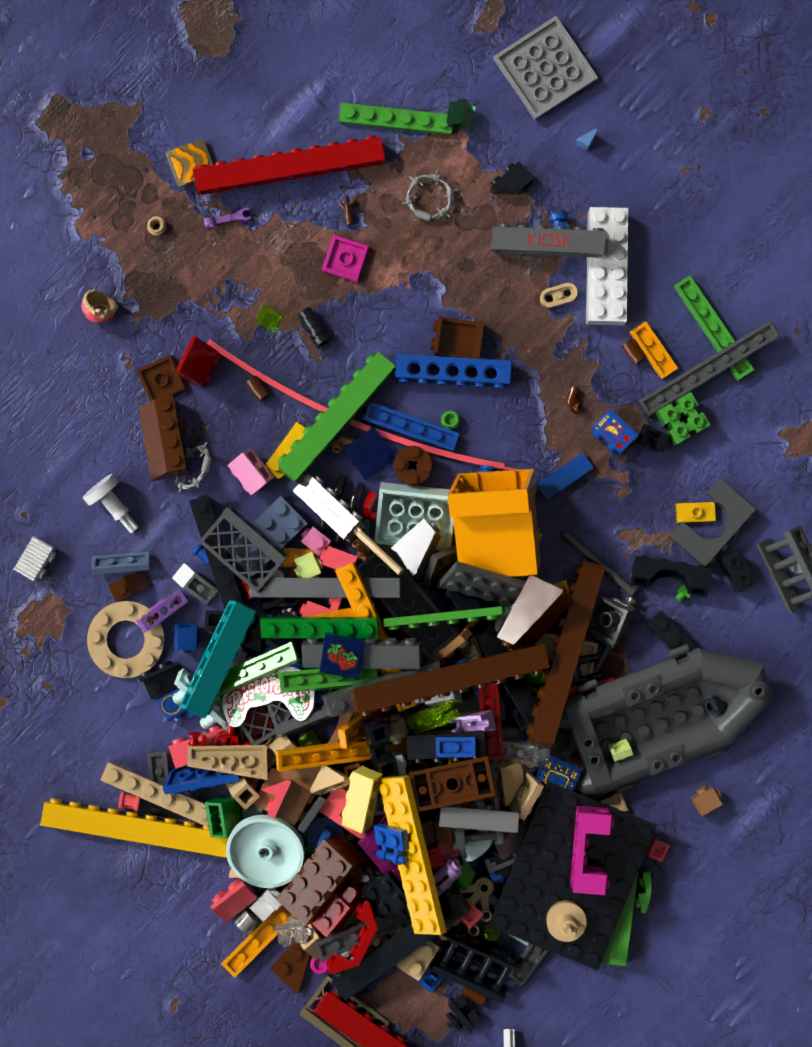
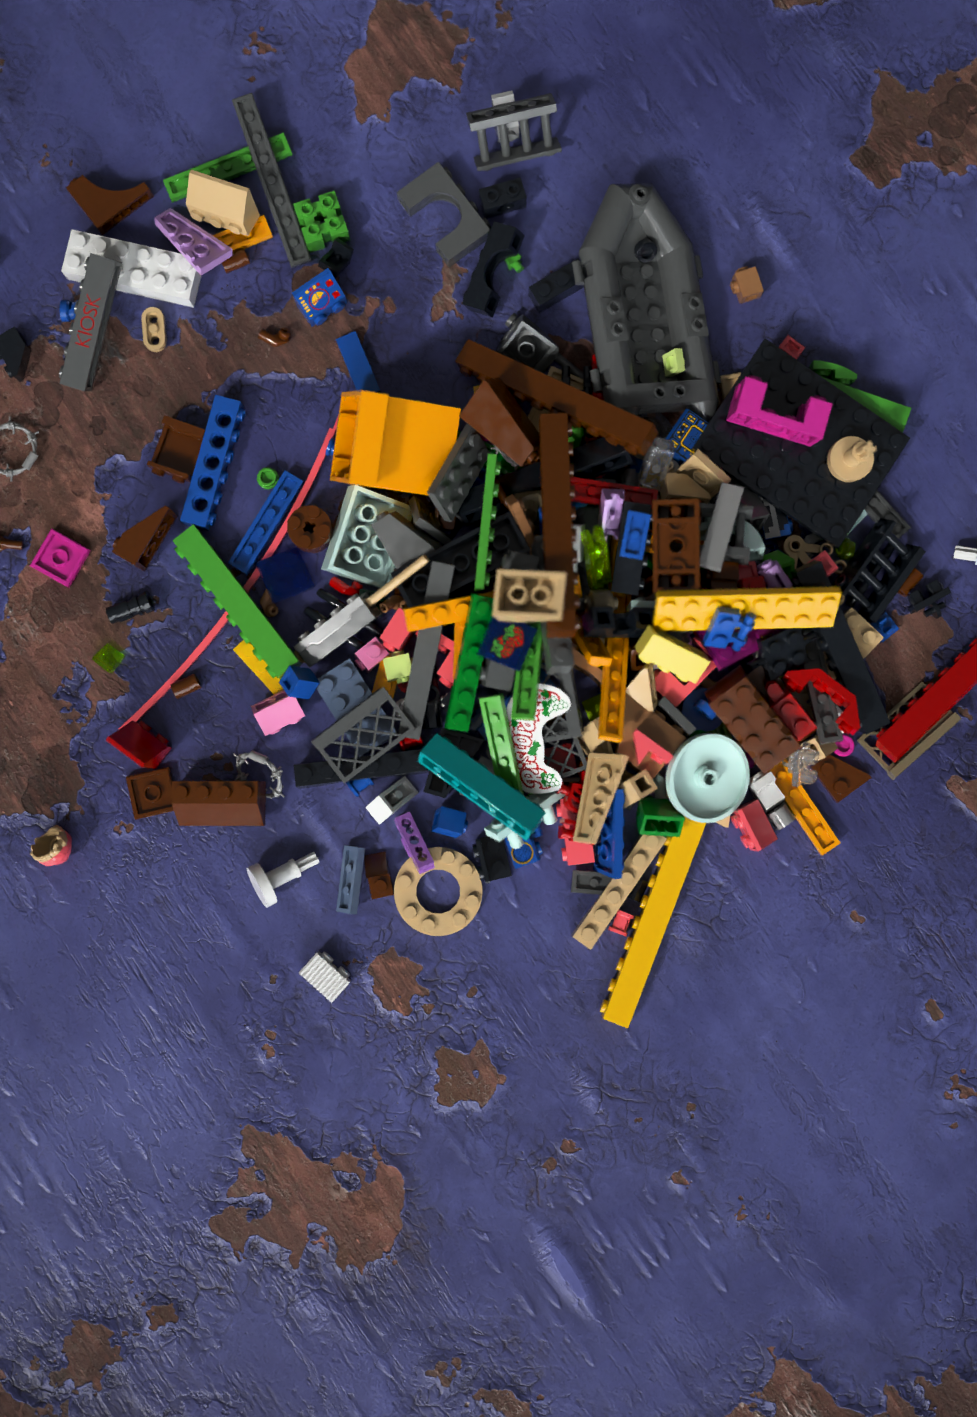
camera: 75 degrees left, 0 degrees up
dark grey bar [561,532,638,597] -> none
yellow plate [676,502,716,523] -> none
none -> reddish brown arch [66,175,154,236]
none -> reddish brown slope [112,506,178,572]
none -> lavender wing [154,208,233,276]
none -> tan slope [186,170,260,236]
none -> blue panel [279,665,320,699]
none -> tan slope [492,569,567,622]

